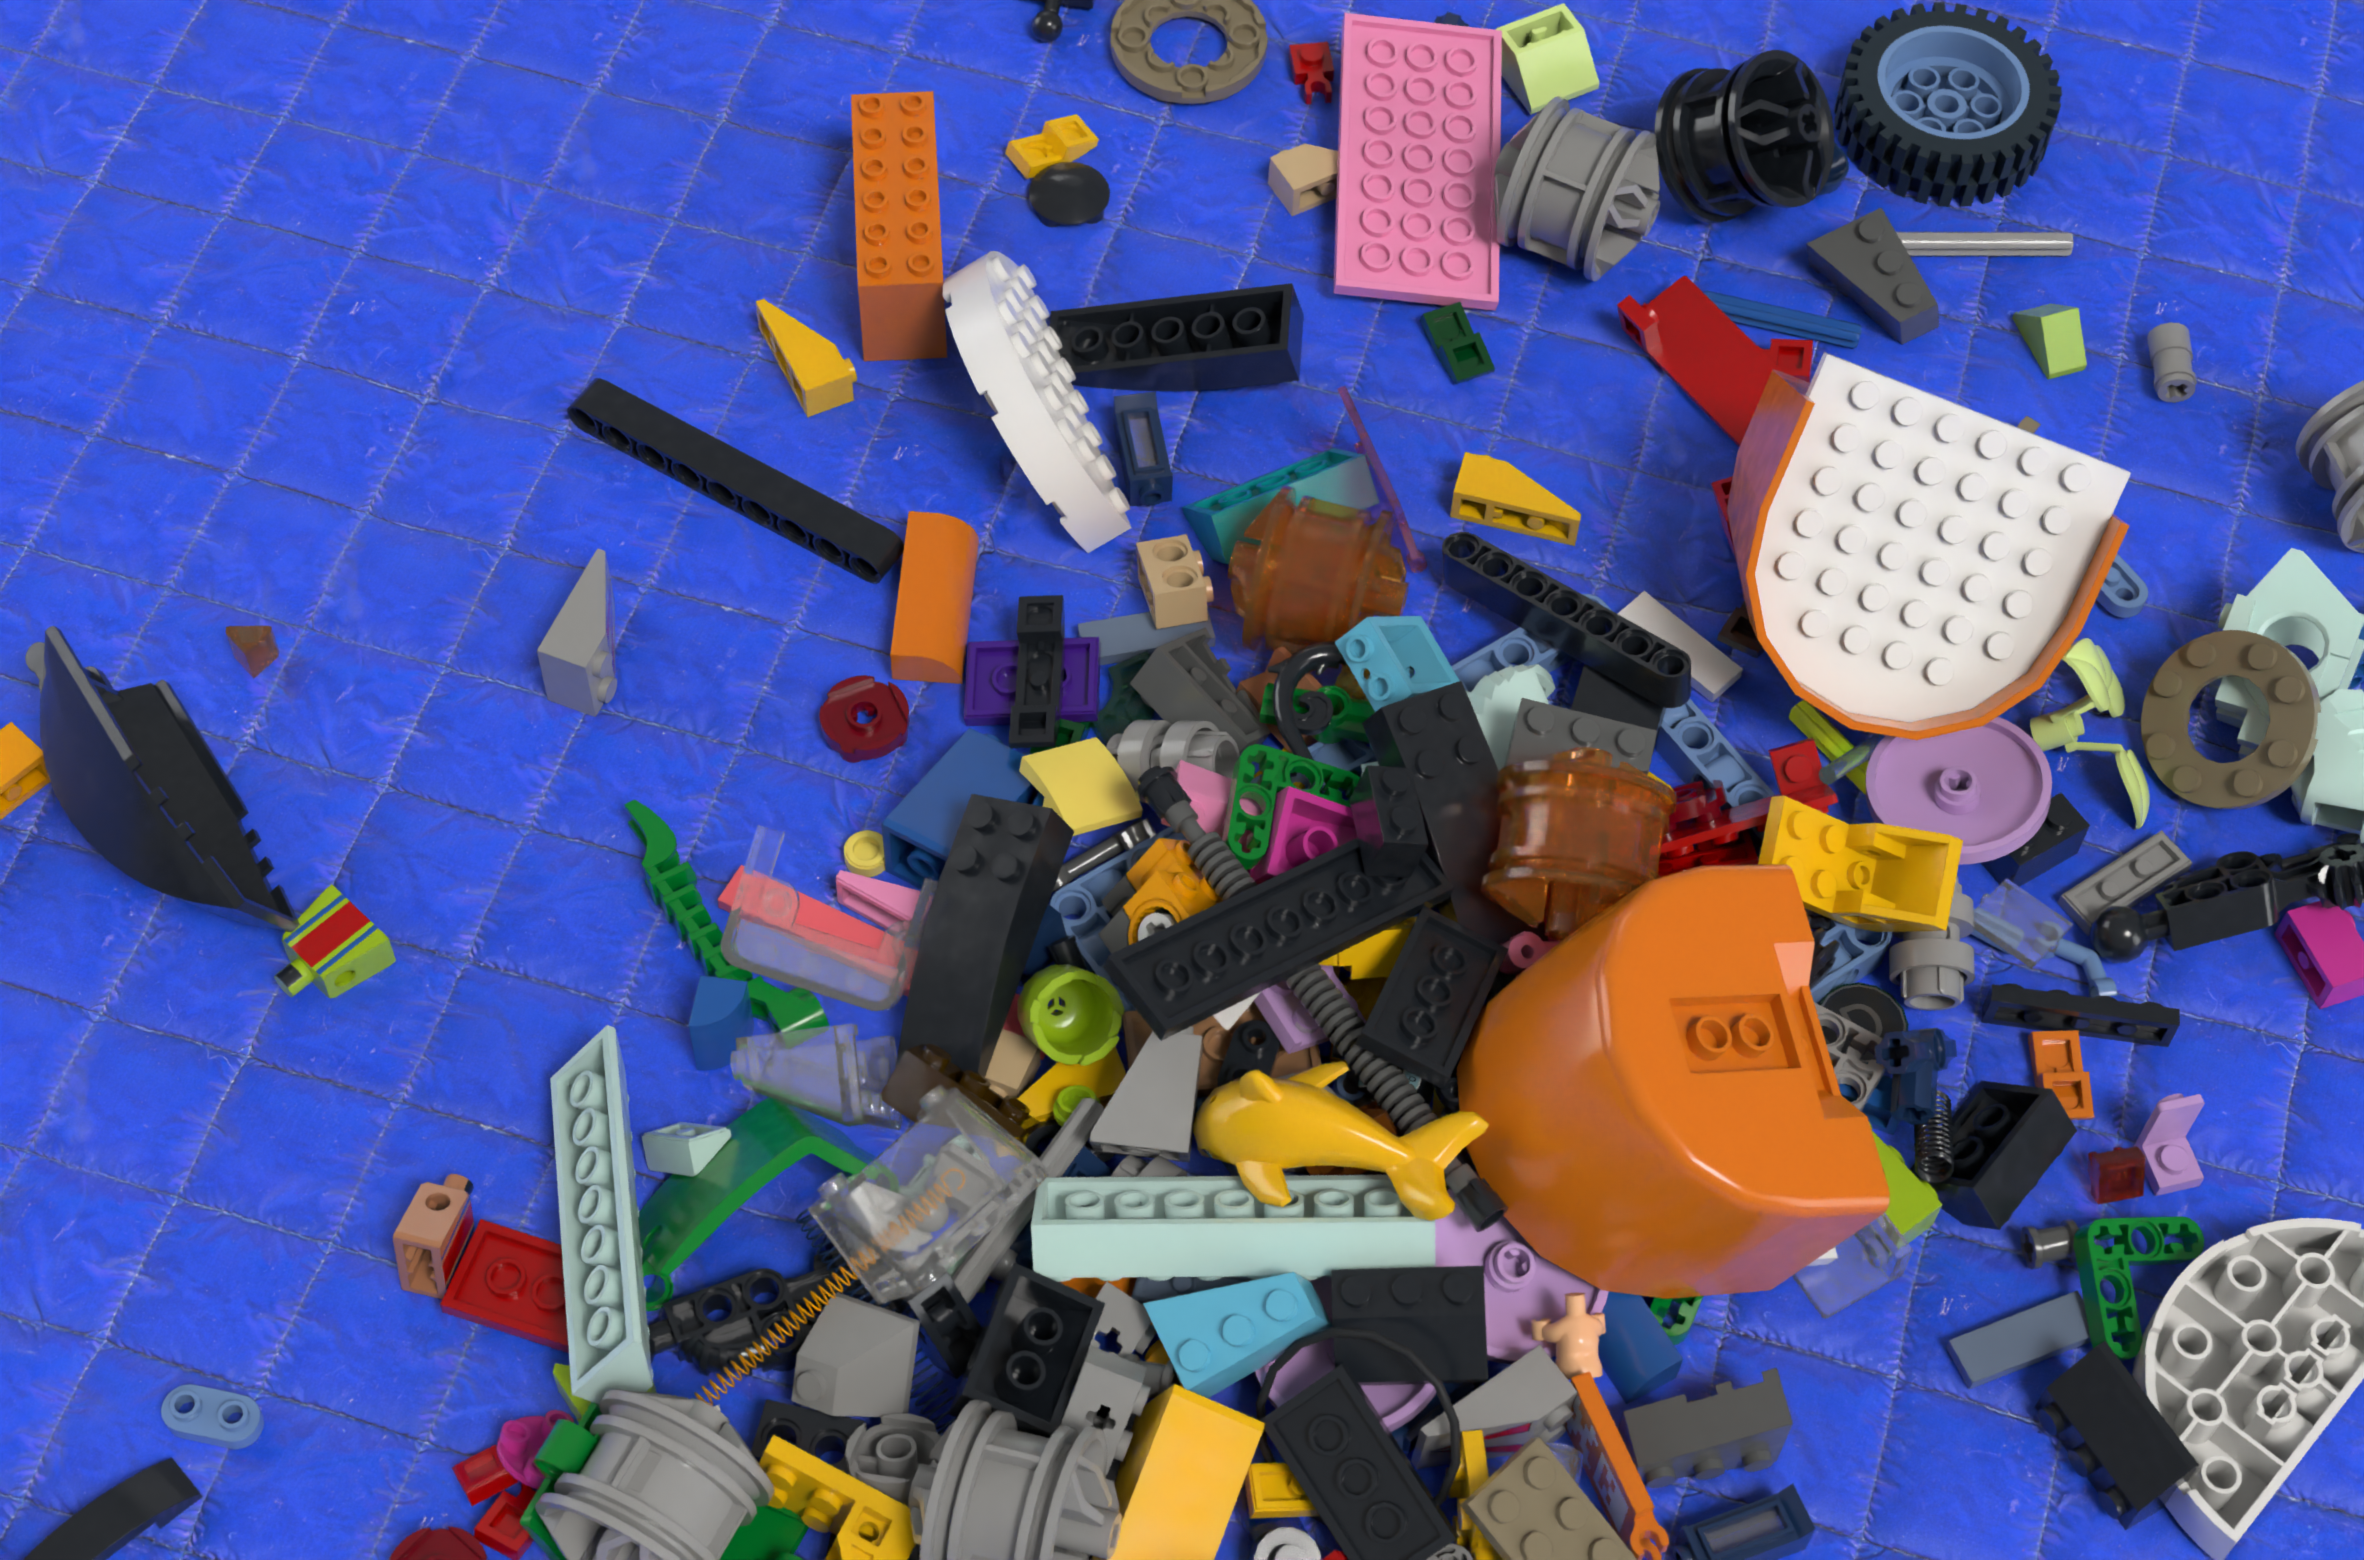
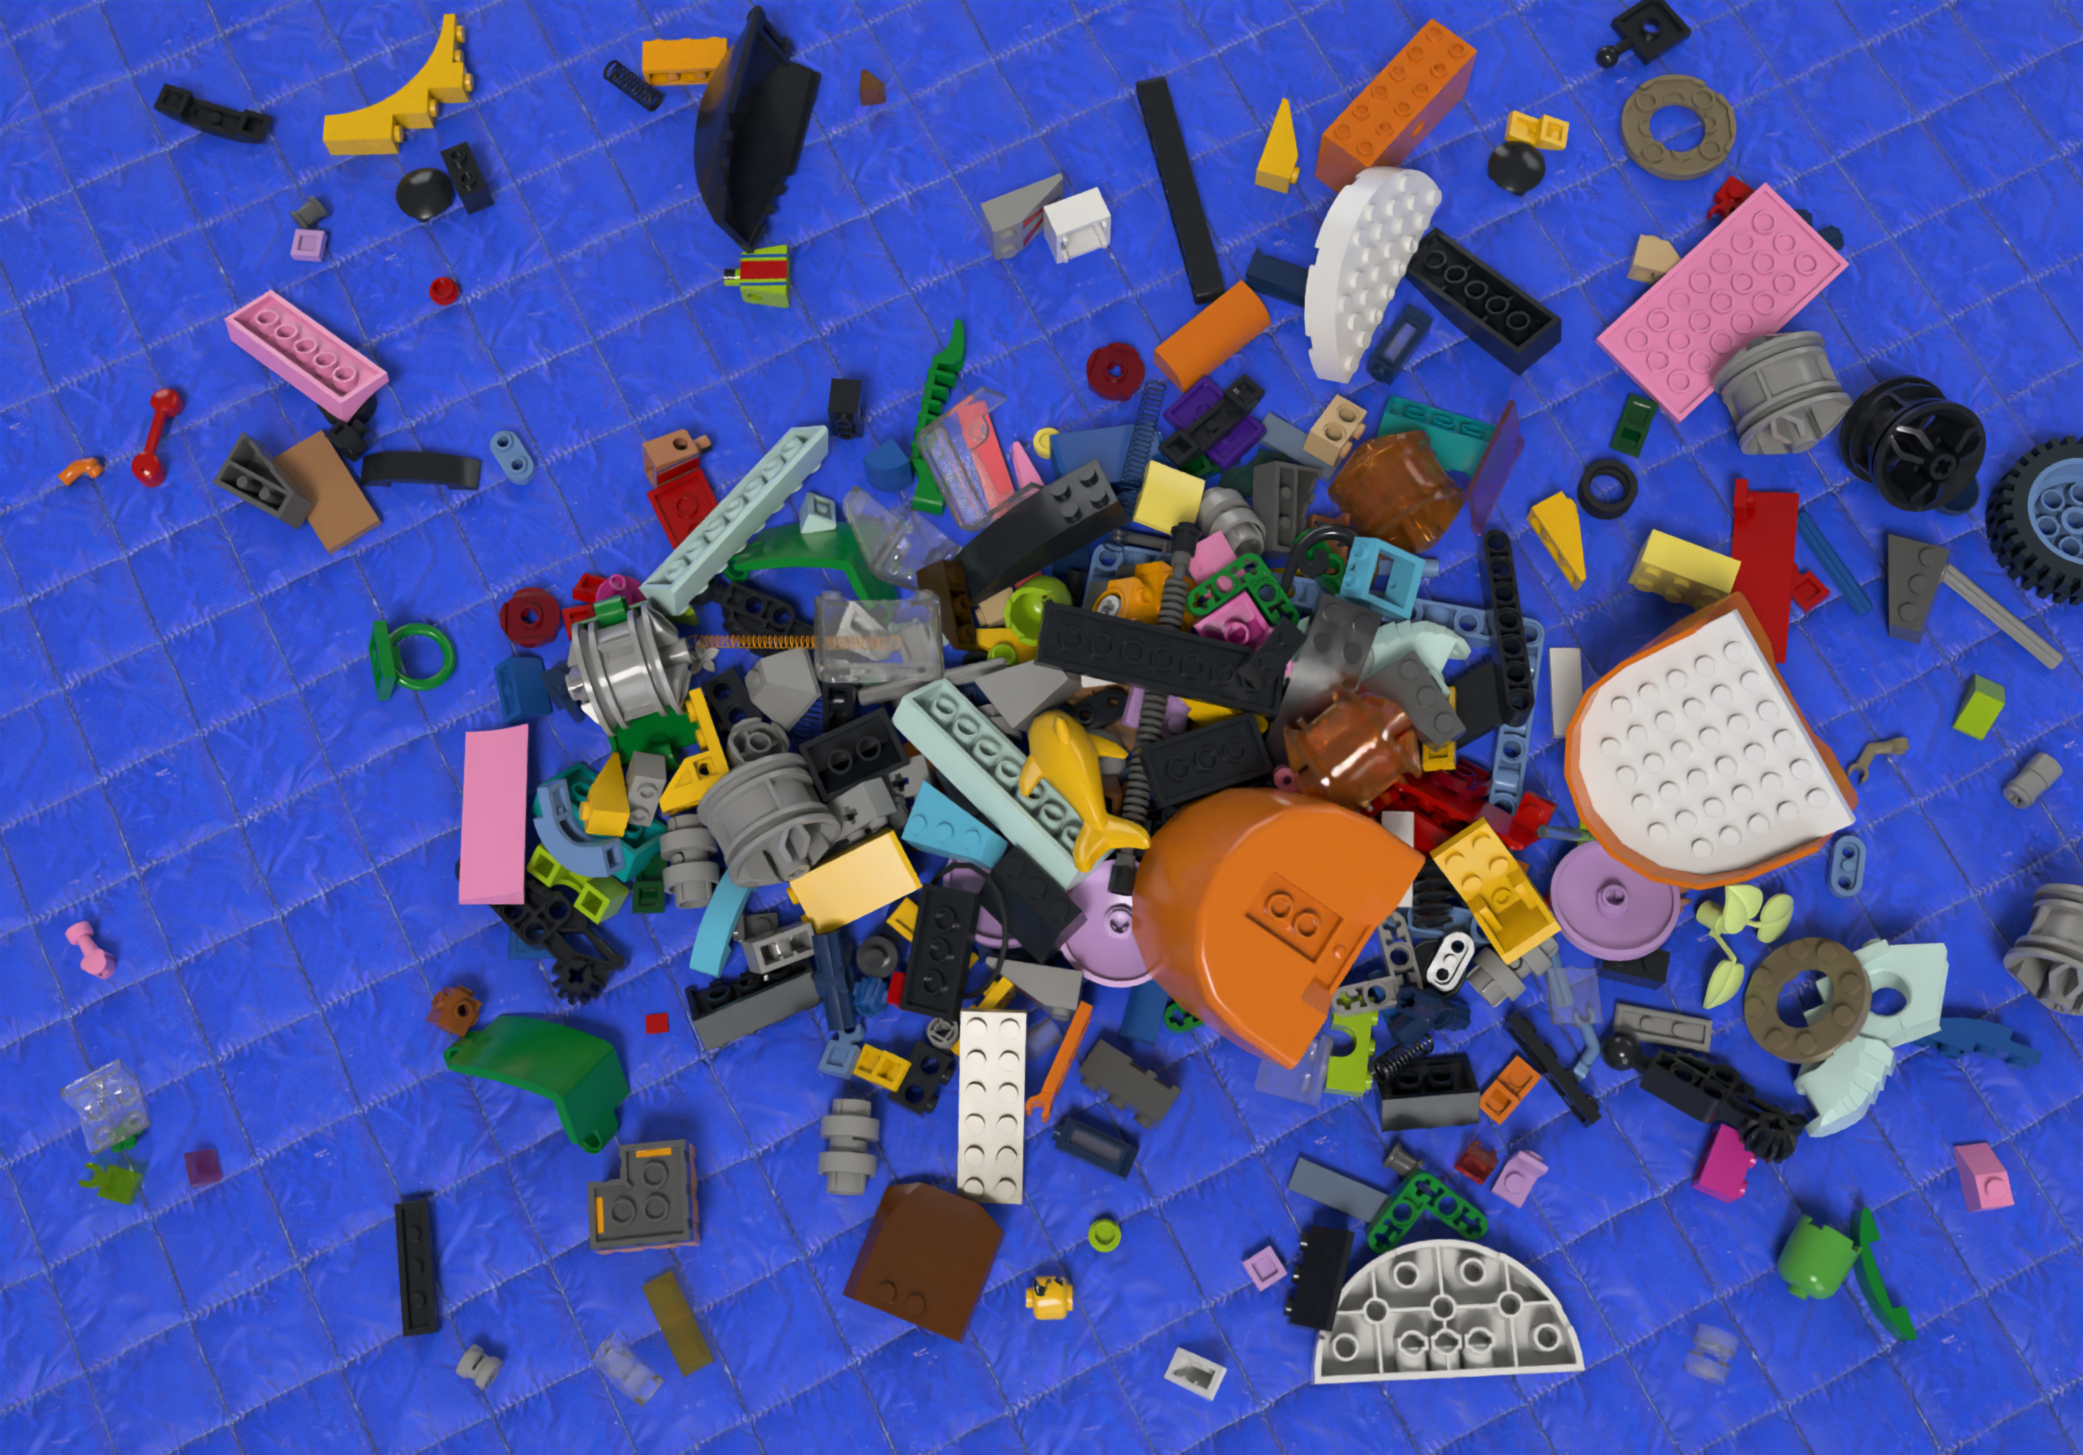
camera: 50 degrees right, 15 degrees up
yellowish green slope [1496,3,1599,115] -> none
light nougat piece [1531,1293,1606,1380] -> none
none -> black brick [828,378,866,440]
none -> white container [1043,187,1111,264]
none -> dark blue piece [1103,380,1167,553]
none -> lavender plate [1242,1246,1288,1292]
none -> dark blue window [1245,246,1309,309]
none -> plate [1426,930,1475,992]
none -> black tyre [1577,459,1638,520]
none -> light yellow brick [1628,529,1741,611]

